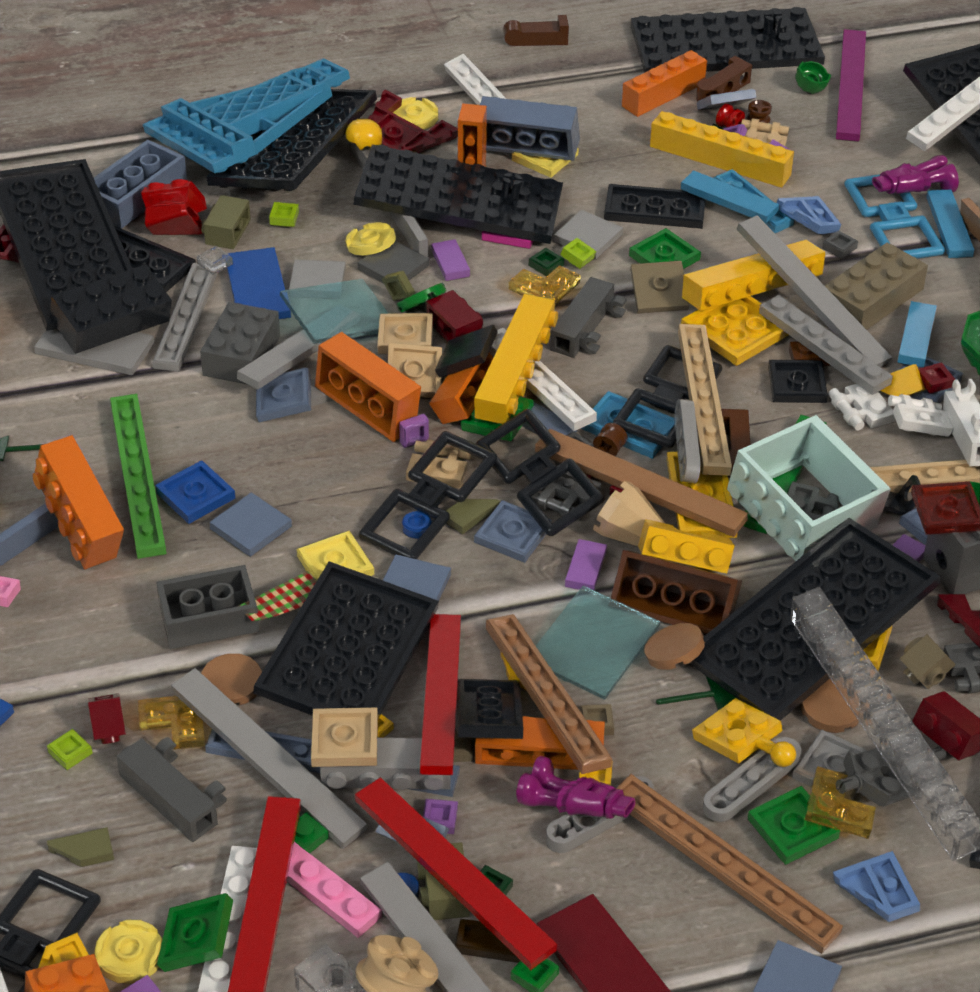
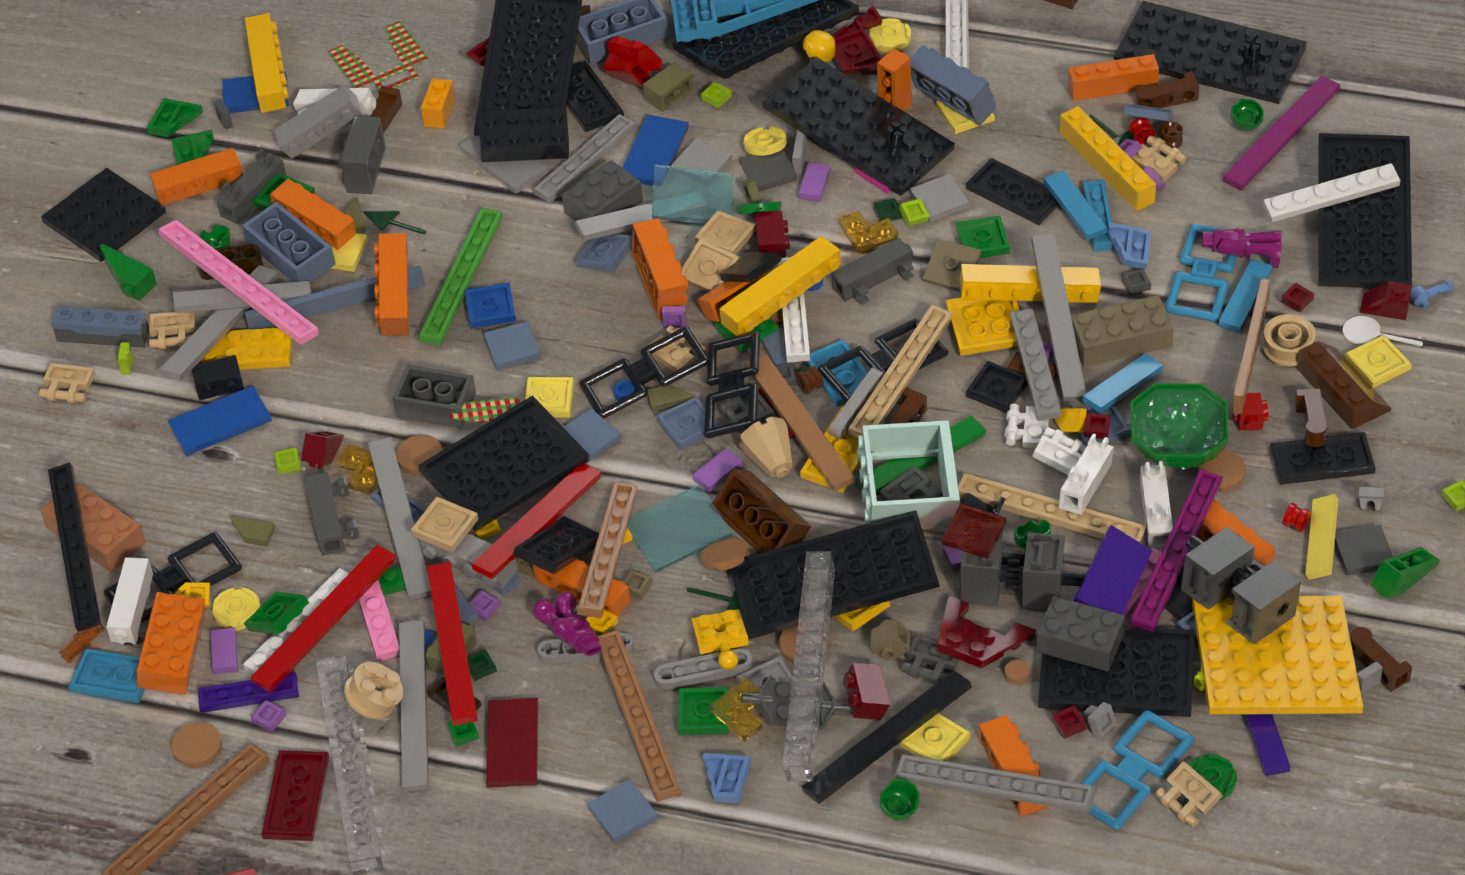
camera: 35 degrees right, 5 degrees up
clear tile [196,246,233,275] -> none
yellow arch [638,519,735,574] -> none

